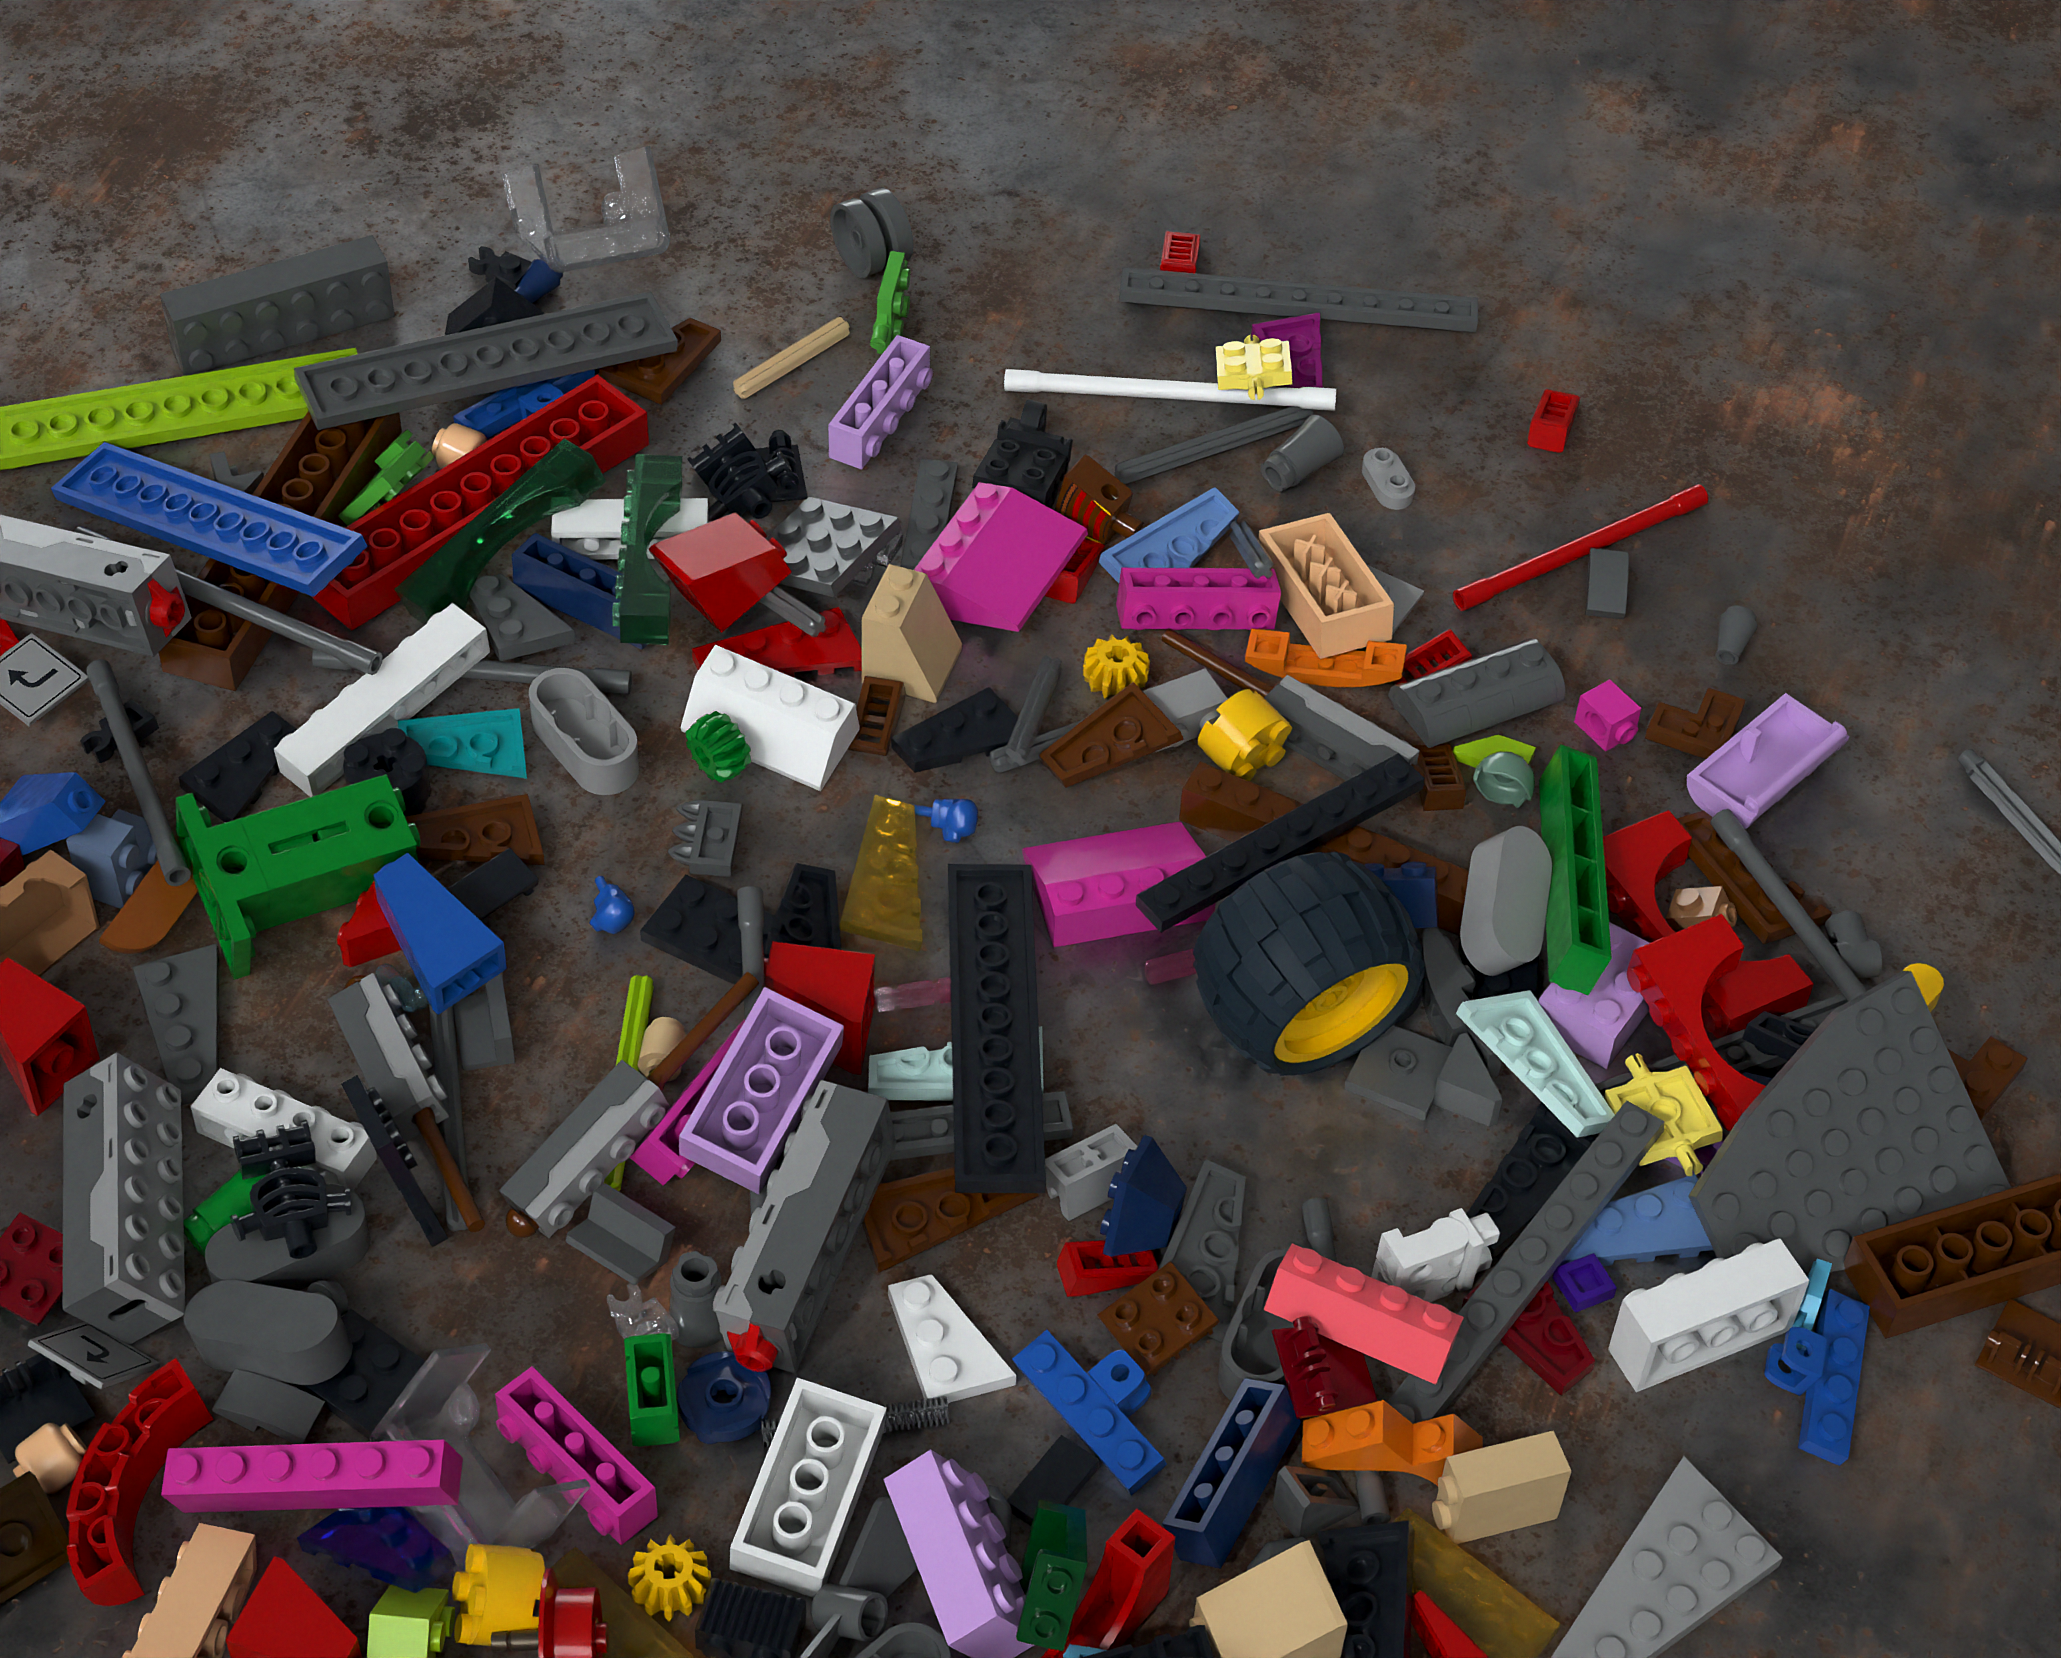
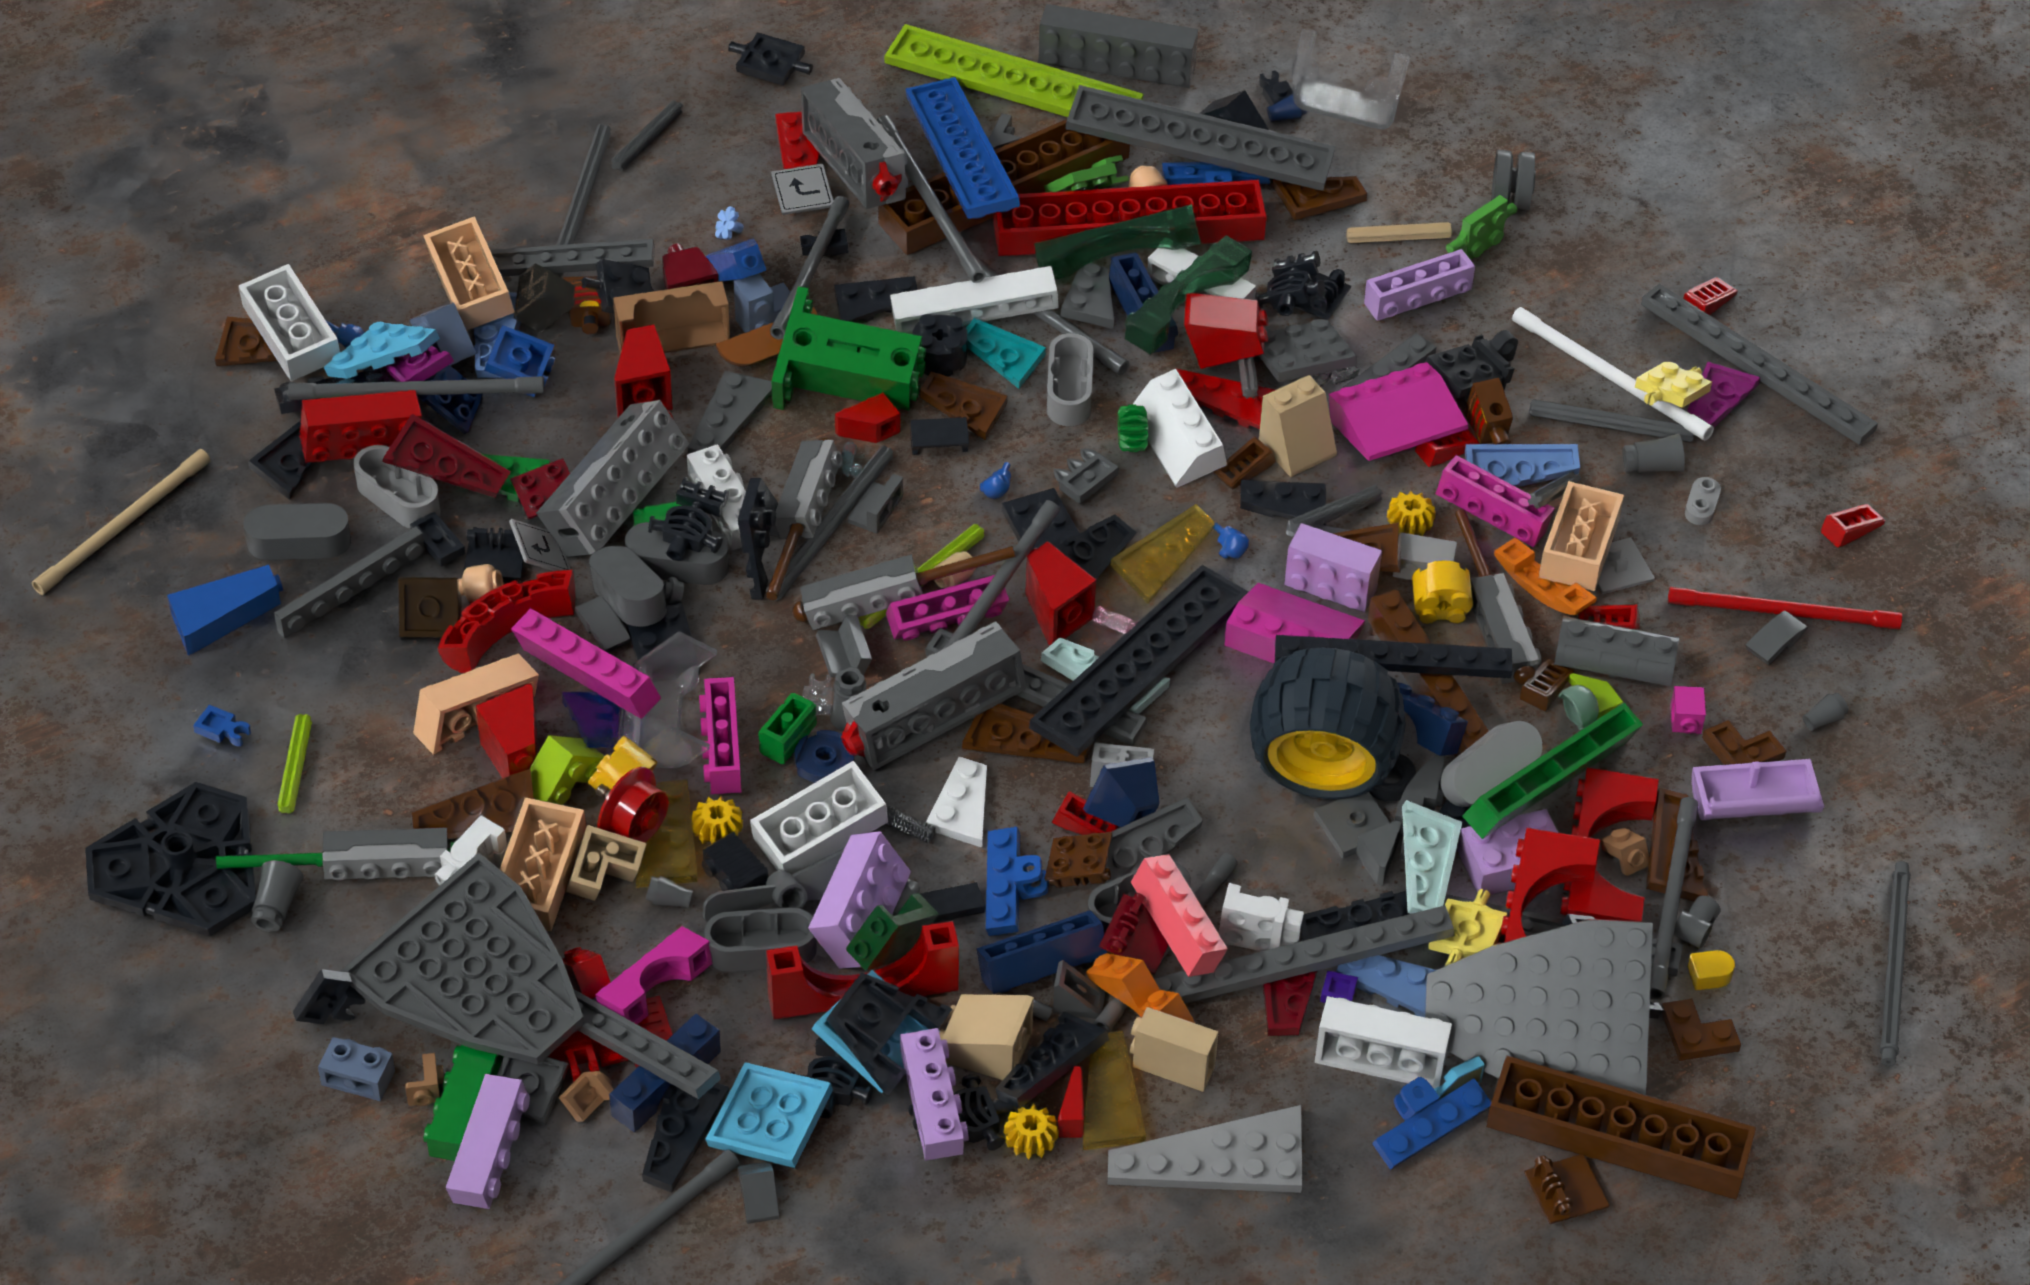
camera: 40 degrees right, 0 degrees up
blue slope [373,853,507,1015] -> none
lavender brick [679,987,844,1194] -> none
none -> lavender brick [1284,523,1382,612]

